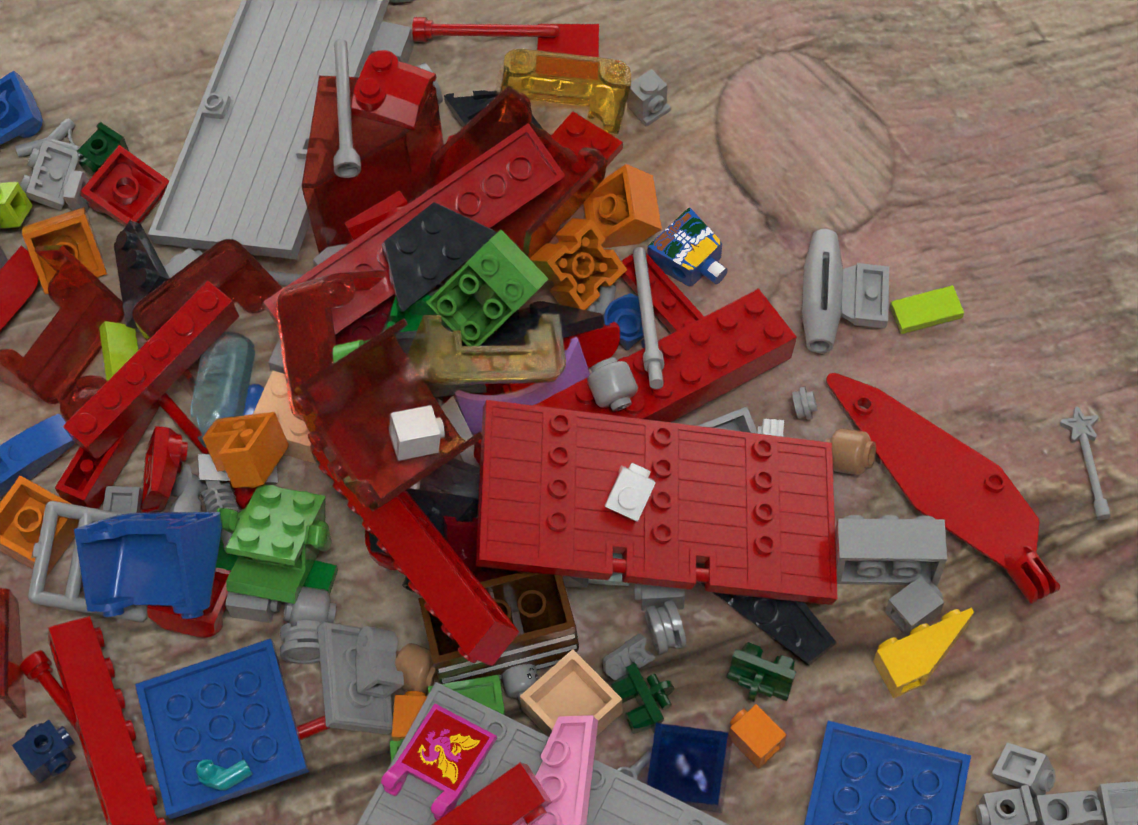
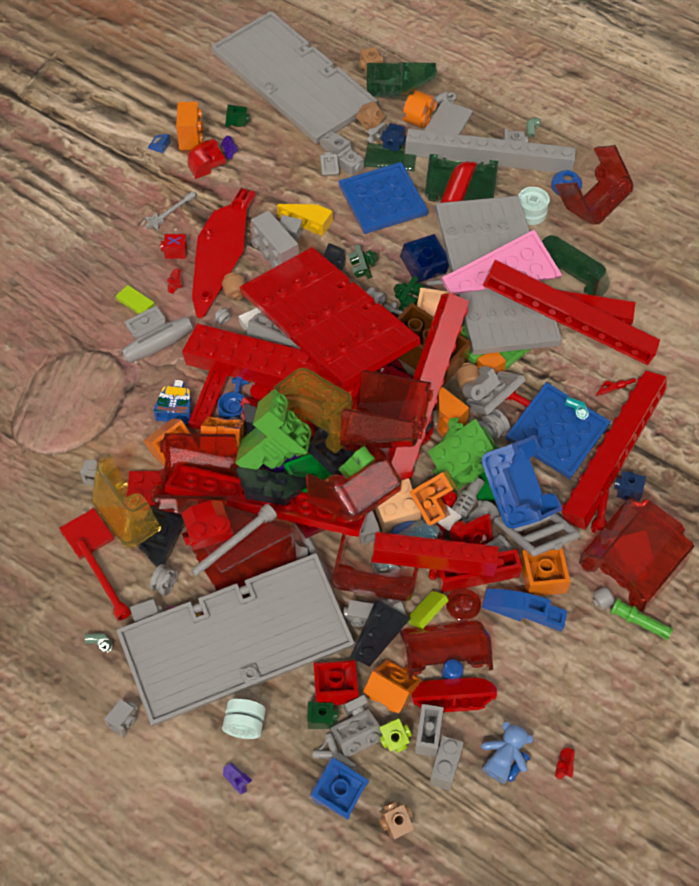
camera: 130 degrees left, 5 degrees down
flag [381,703,497,820] -> none
white brick [389,405,445,461] -> none
light grey head [587,357,638,412] -> none
white bracket [604,463,656,521] -> none
light grey bar [633,247,665,389] -> none
orange brick [729,704,787,769] -> none
none -> red brick [161,234,187,259]
none -> red piece [167,268,182,294]
none -> light aqua wheel [222,699,266,739]
none -> dark purple piece [223,763,252,794]
none -> orange slope [436,387,469,437]
none -> blue piece [441,659,464,679]

